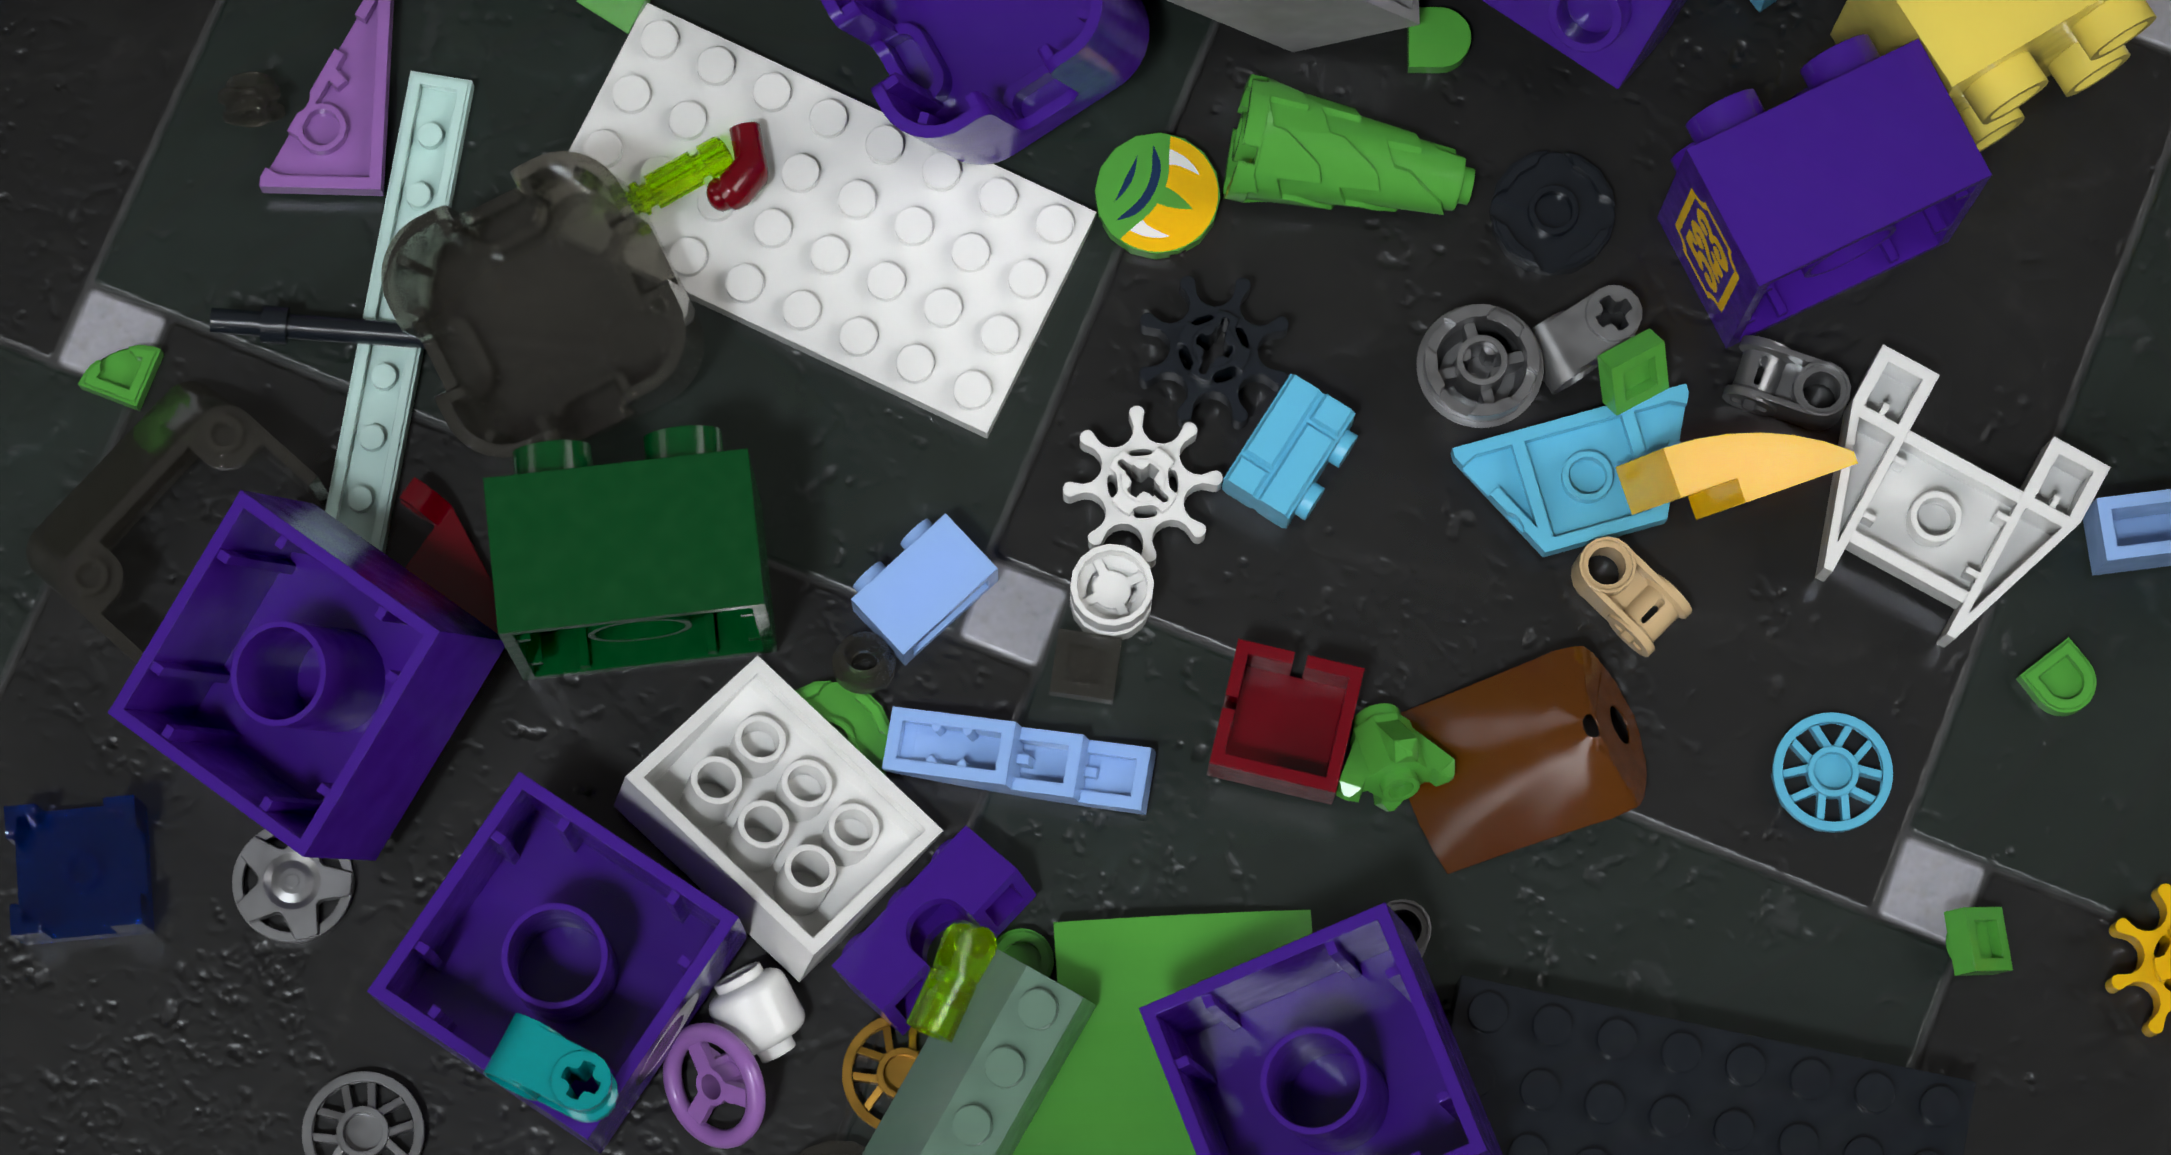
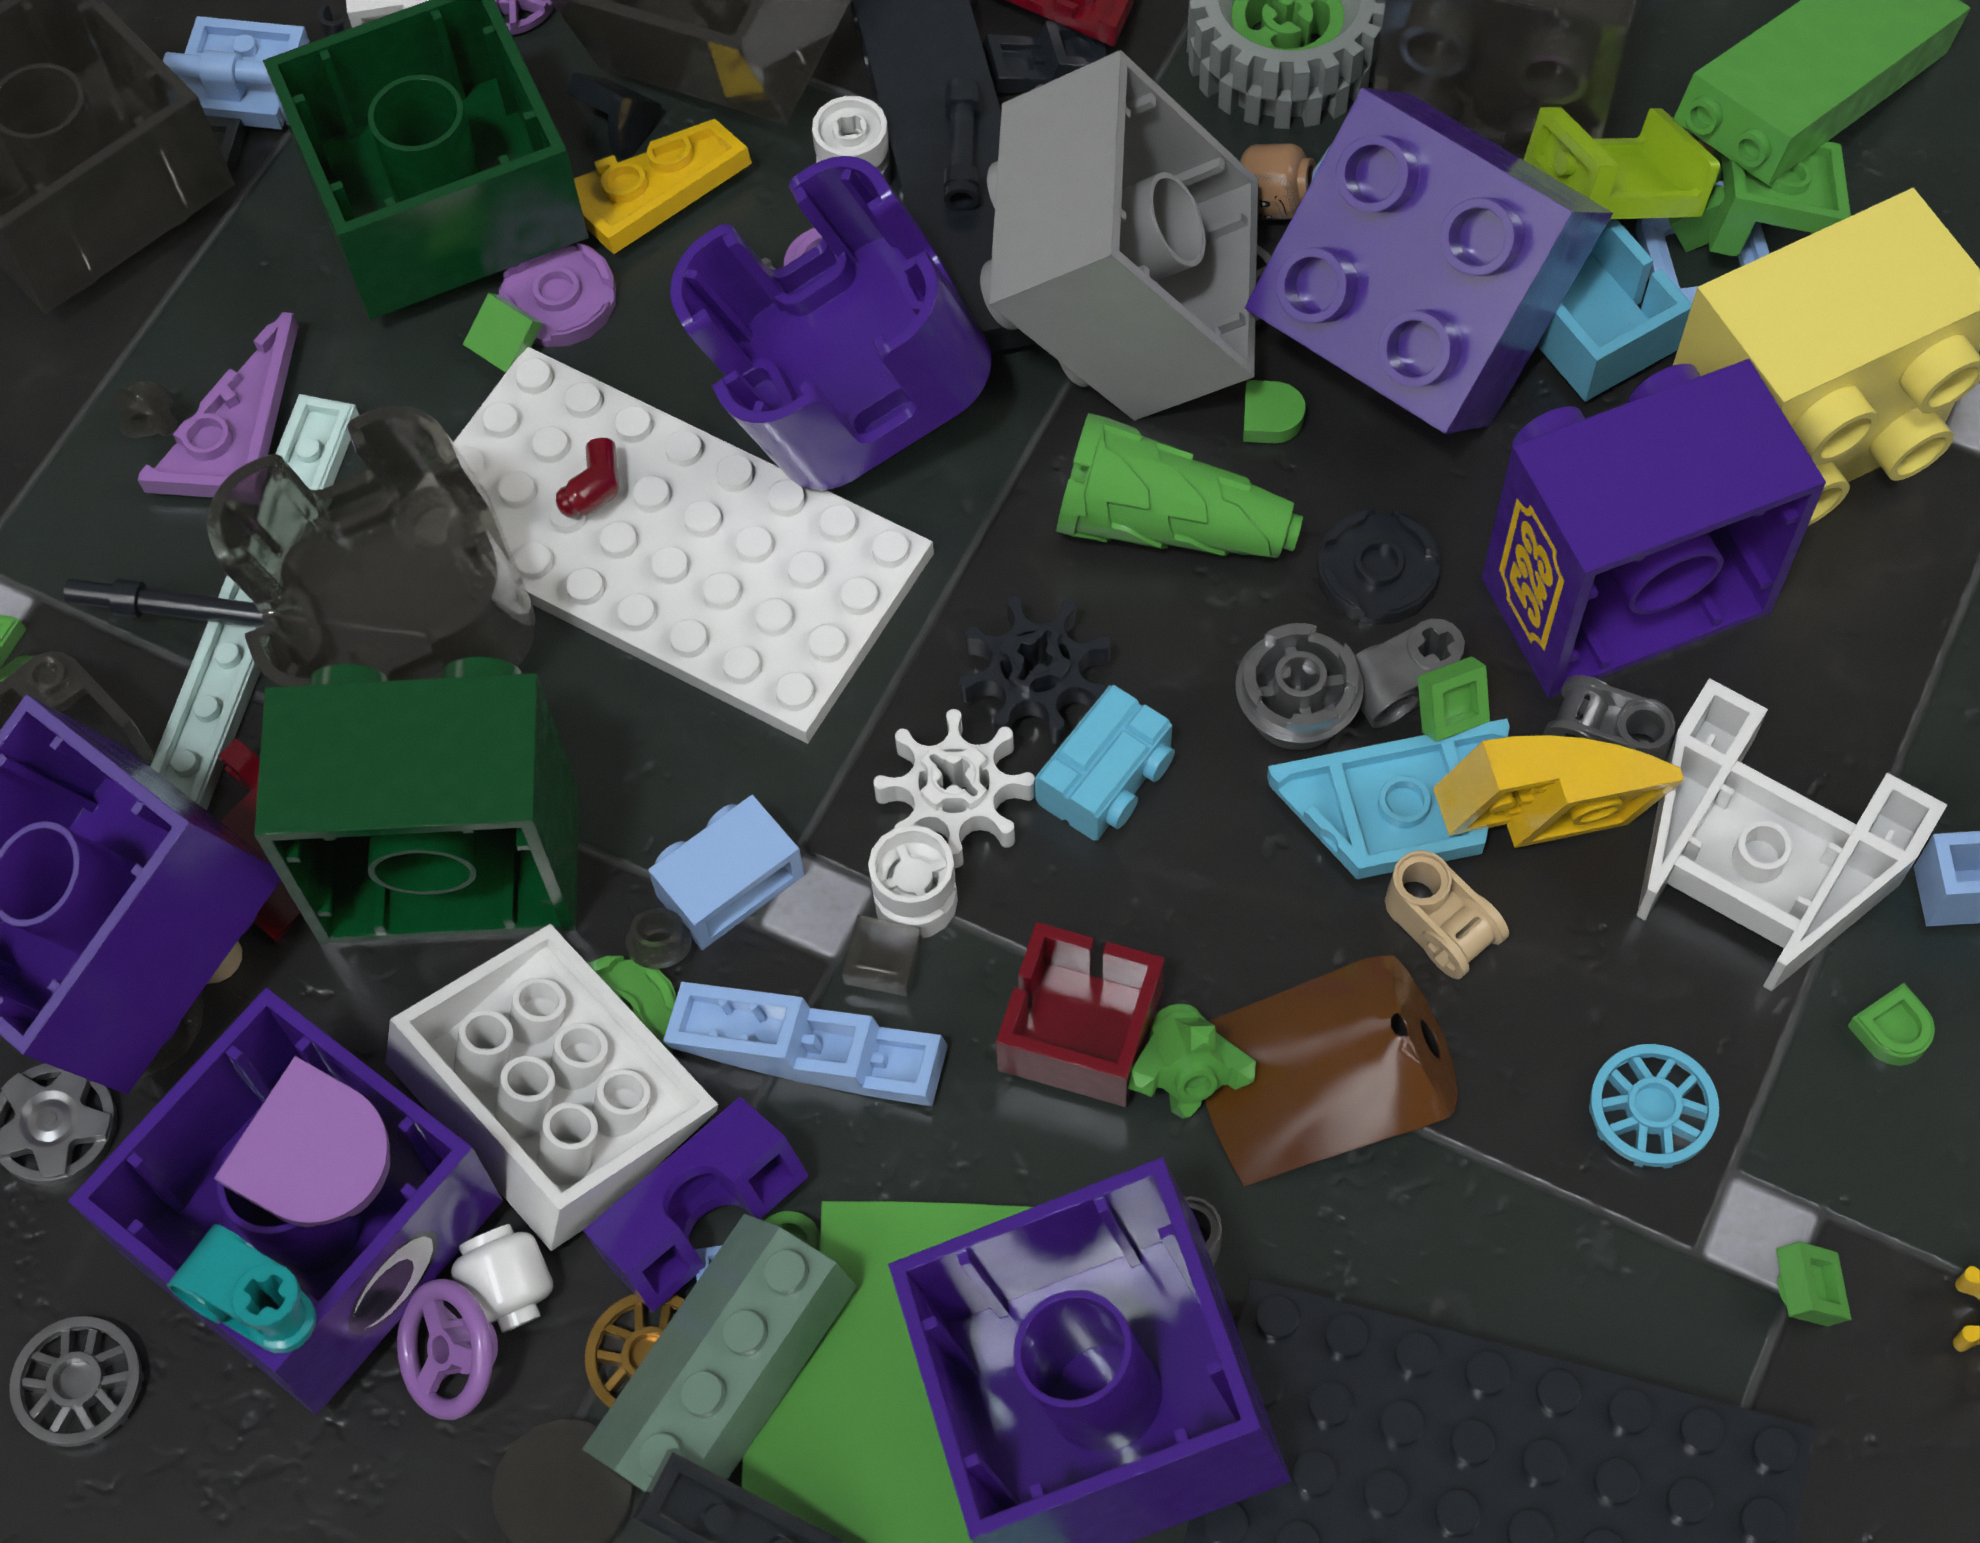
camera: 10 degrees right, 15 degrees down
clear neon green axle [614,136,733,224] -> none
clear neon green bar [906,922,997,1043] -> none
tile [1095,133,1220,260] -> none
none -> medium lavender tile [214,1056,390,1227]

